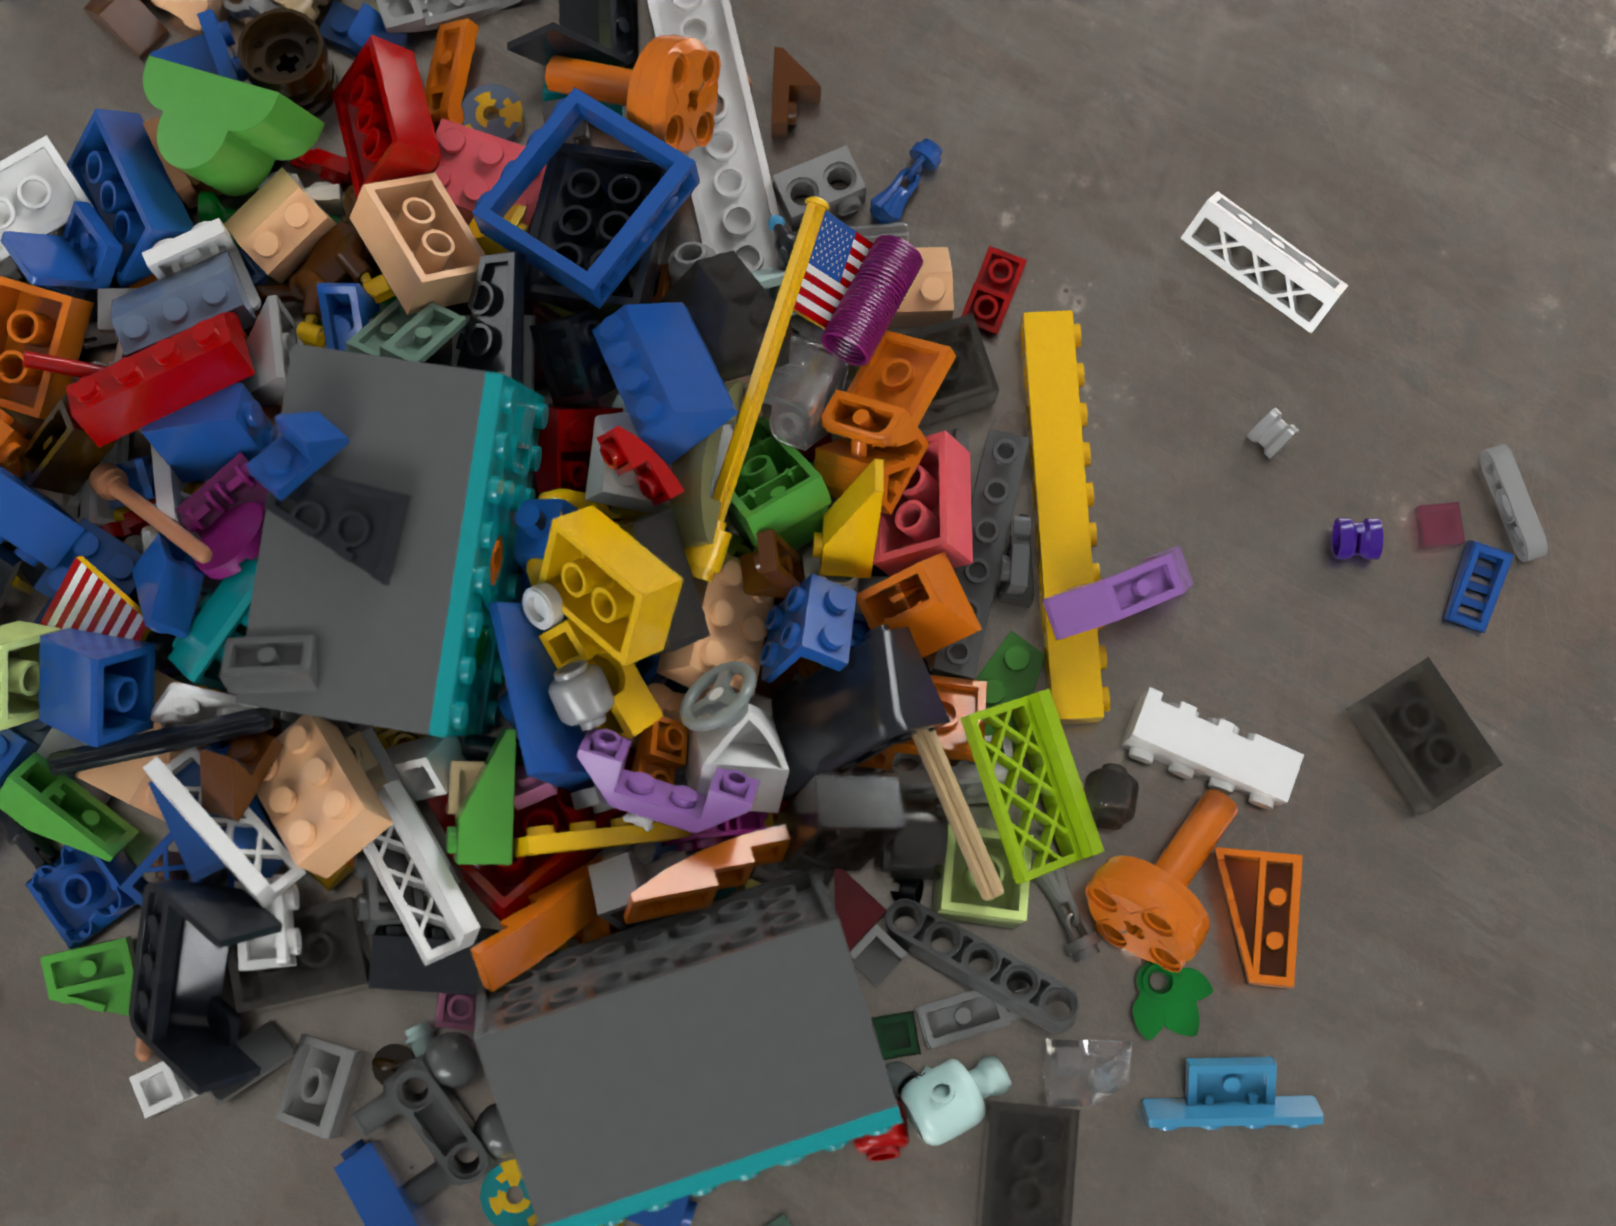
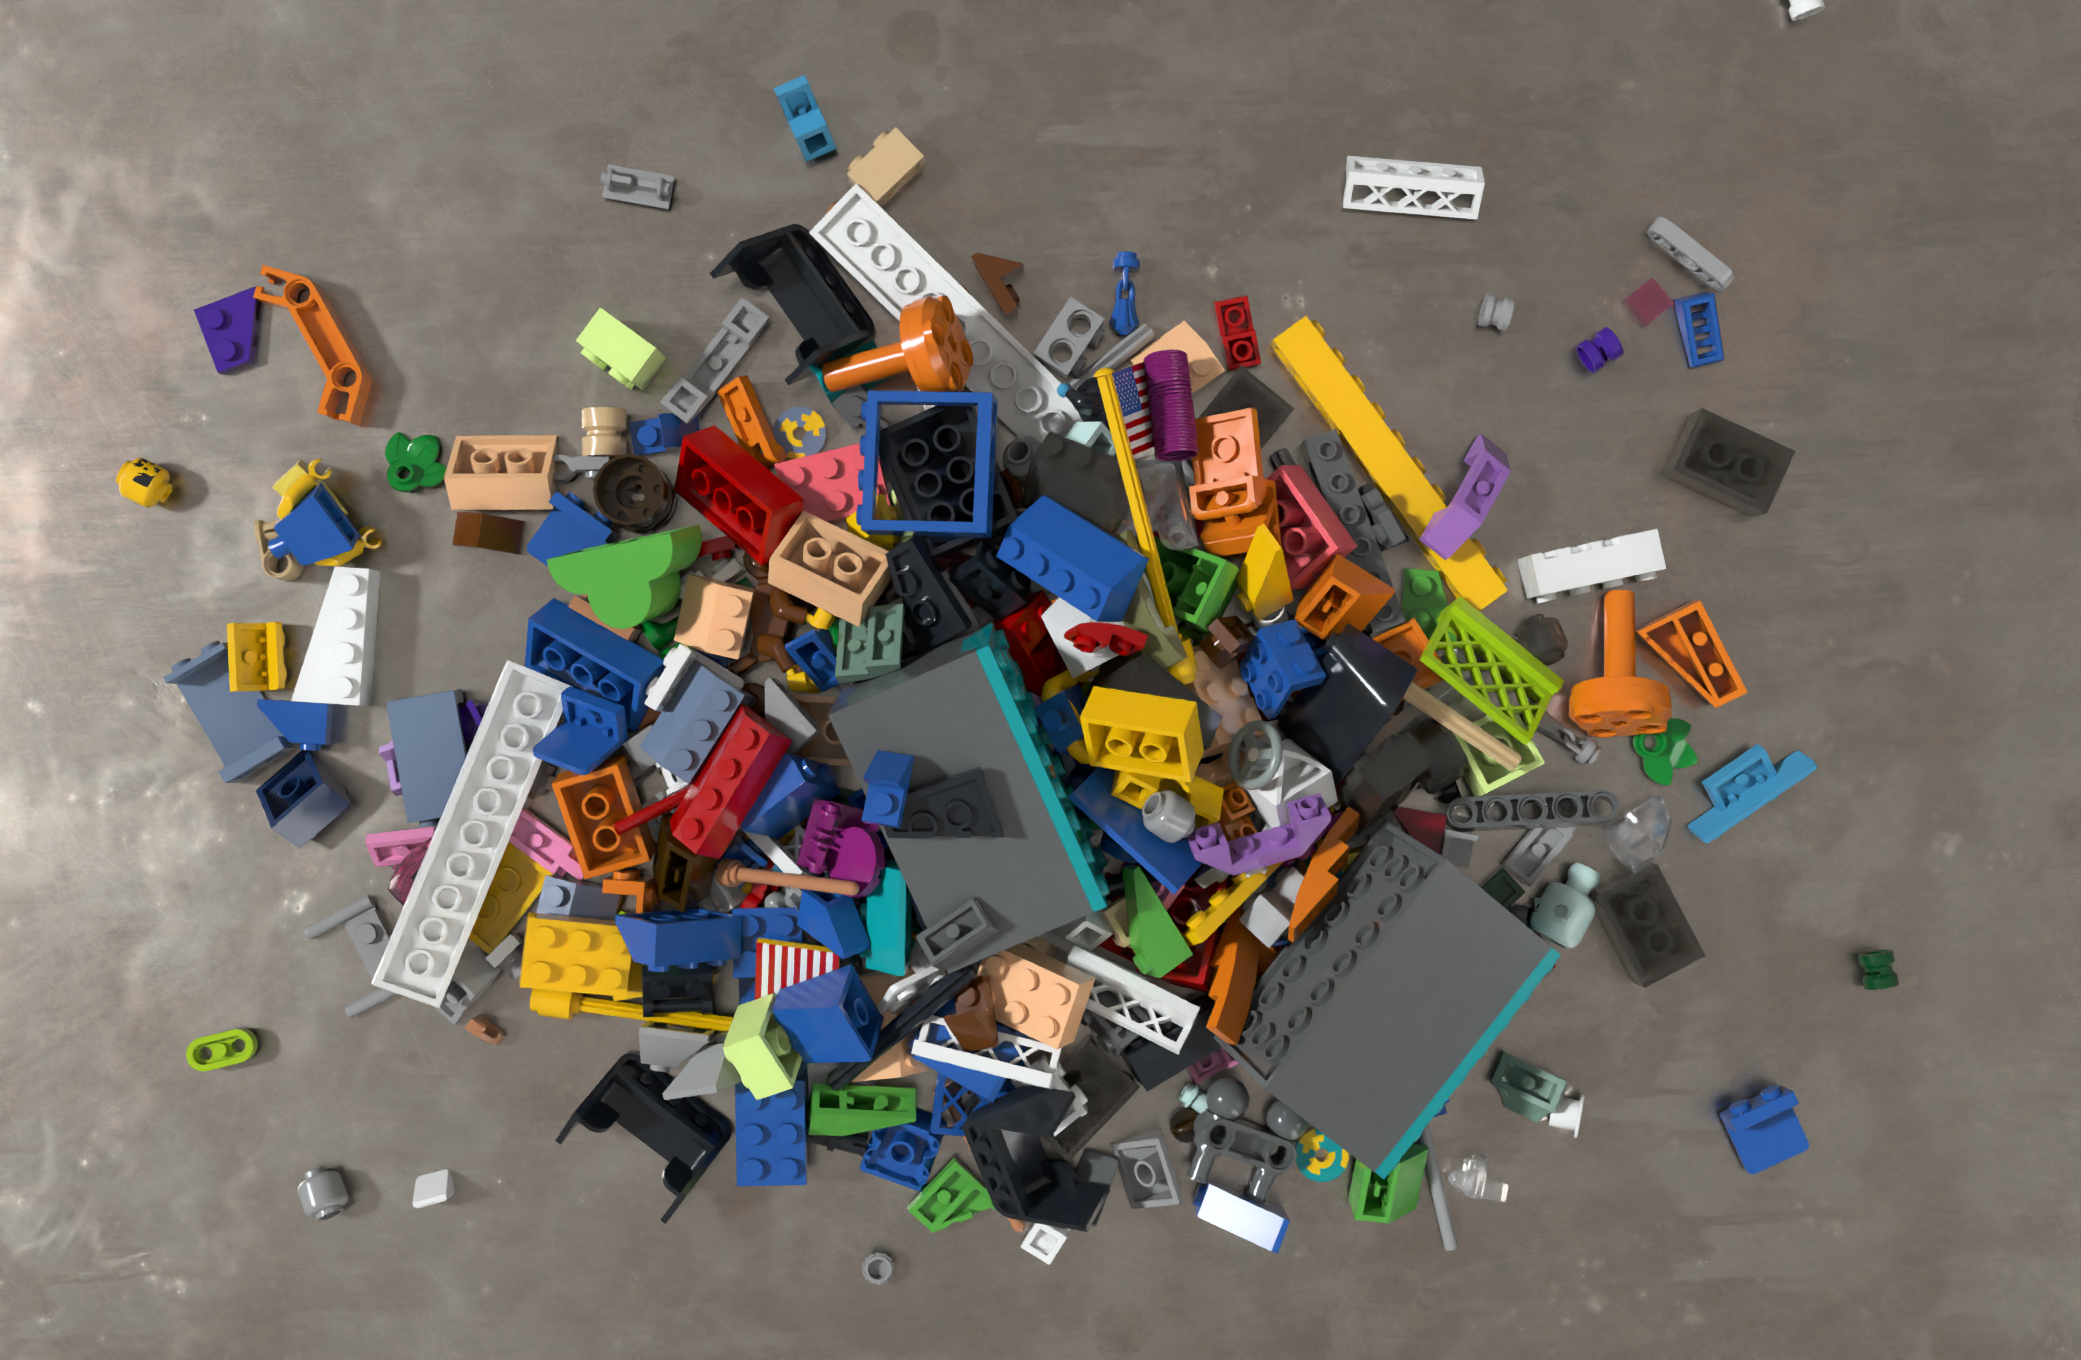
camera: 30 degrees left, 10 degrees up
white tile [522,583,564,630] -> none

